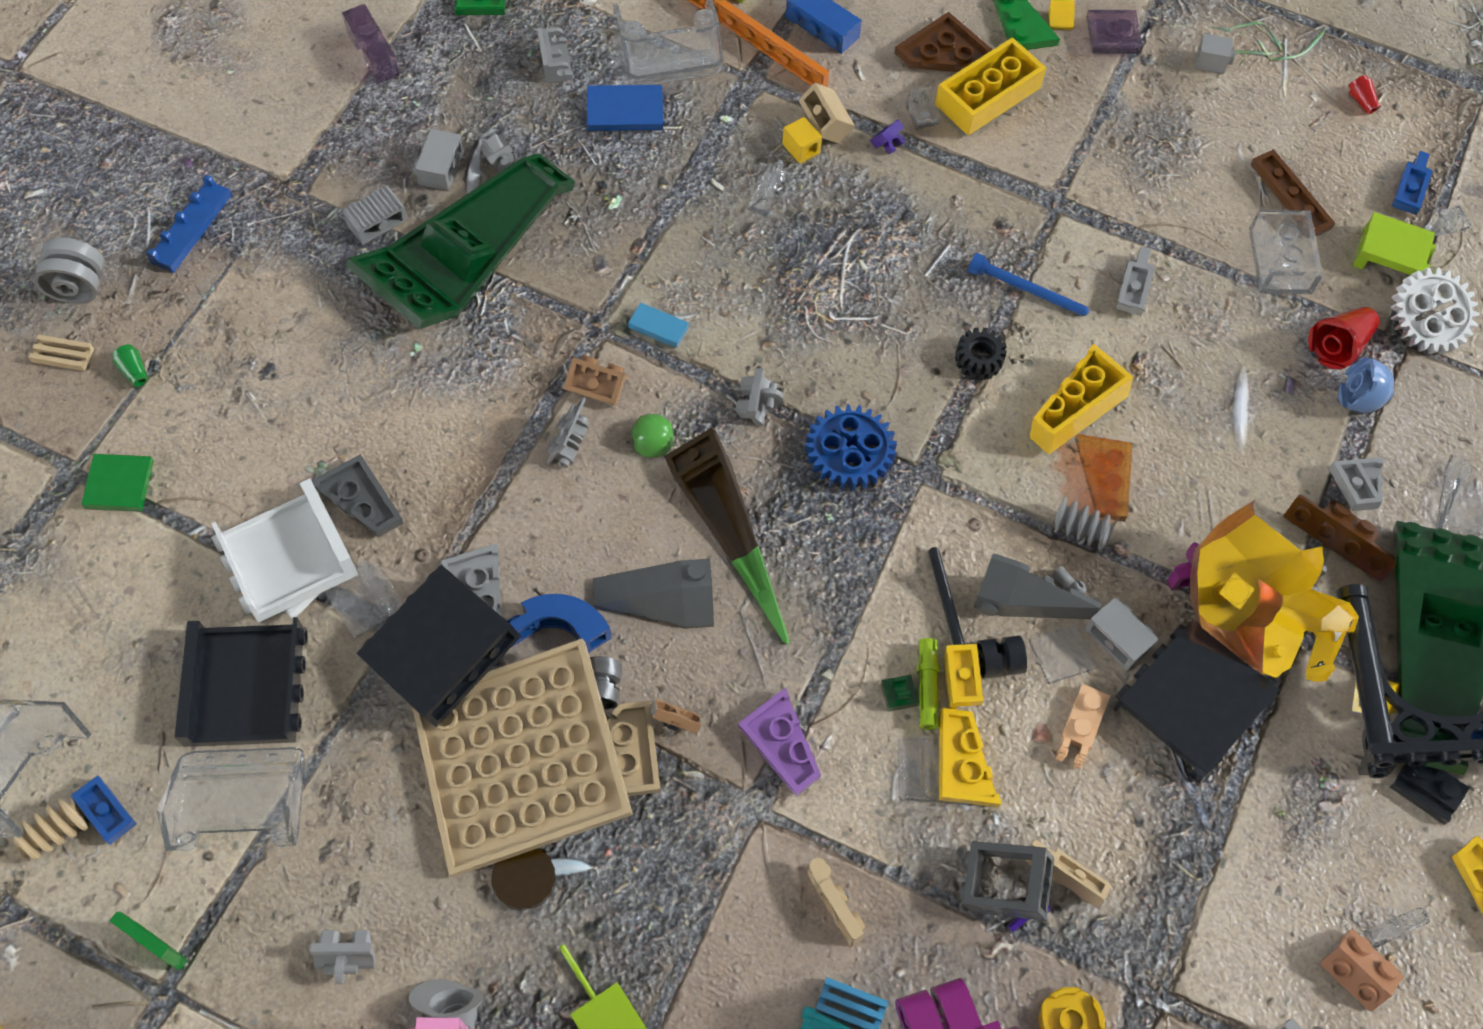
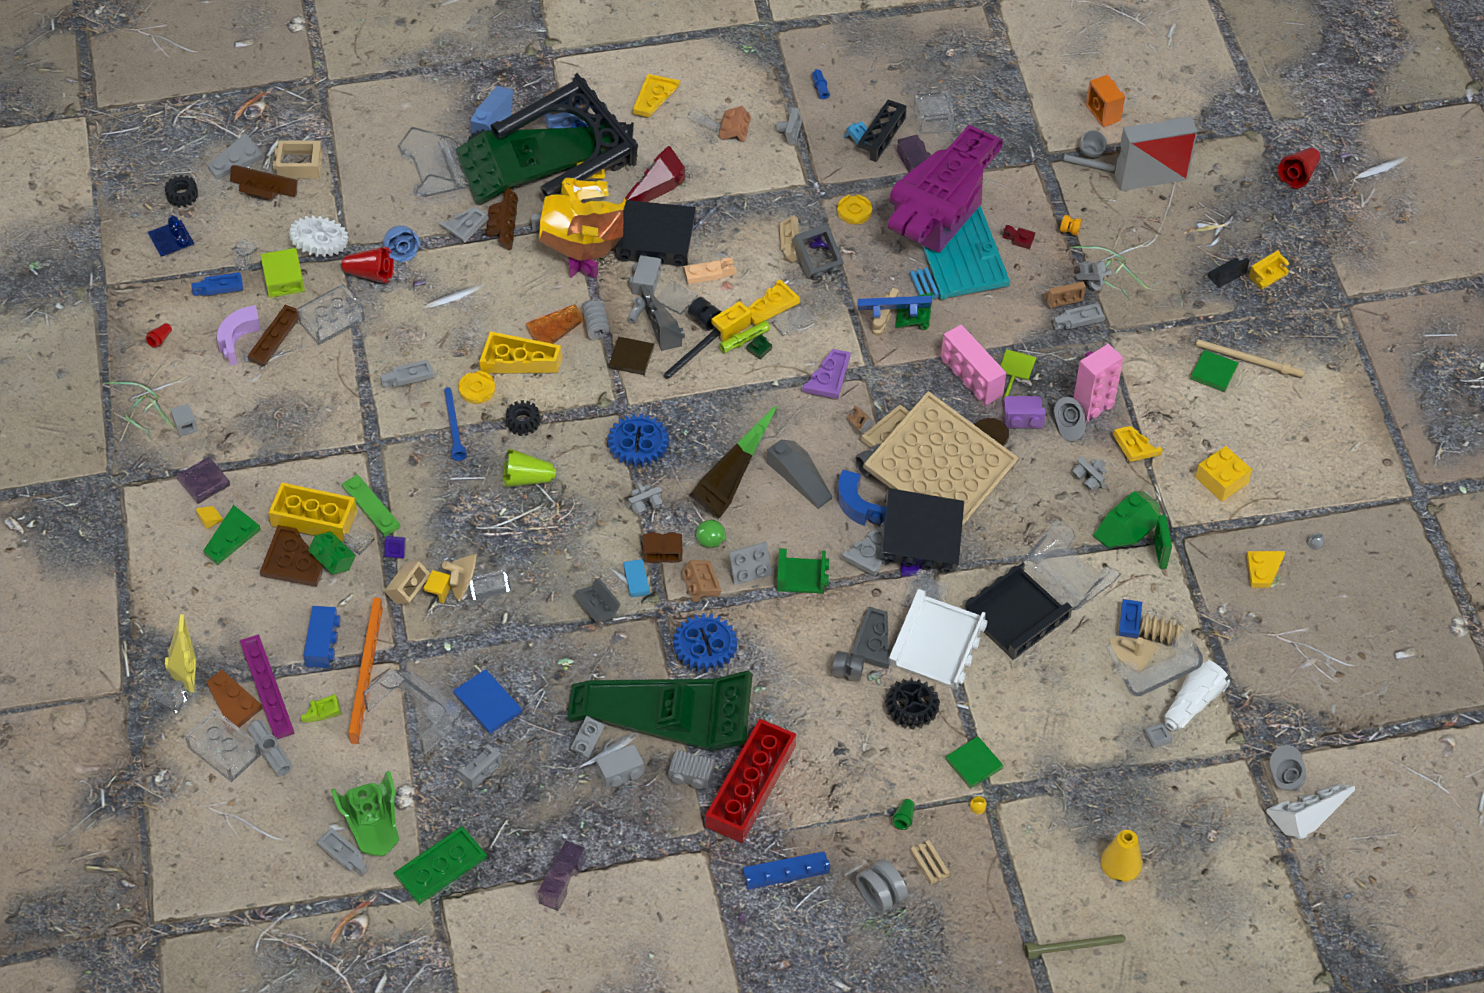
camera: 125 degrees left, 10 degrees down
none -> lavender arch [217,305,261,365]
none -> green brick [308,532,356,575]
none -> bright green plate [342,474,400,537]
none -> tan shield [442,554,477,601]
none -> yellow tile [458,371,496,404]
none -> lime cone [503,449,556,487]
none -> dark grey bracket [574,578,620,623]
none -> dark brown tile [609,337,654,375]
none -> dark red wedge [625,146,686,202]
none -> reddish brown brick [643,532,683,563]
none -> blue gear [673,613,738,673]
none -> red brick [705,718,797,843]
none -> green panel [777,548,829,594]
none -> flat silver wheel [832,650,865,682]
none -> blue hinge [857,296,932,319]
none -> black gear [885,677,940,730]
none -> green hinge [895,293,933,330]
none -> bright pink brick [941,325,1006,405]
none -> yellow hinge [970,796,987,814]
none -> medium lavender bracket [1004,396,1046,428]
none -> green wedge [1093,491,1161,548]
none -> tan shield [1109,636,1159,674]

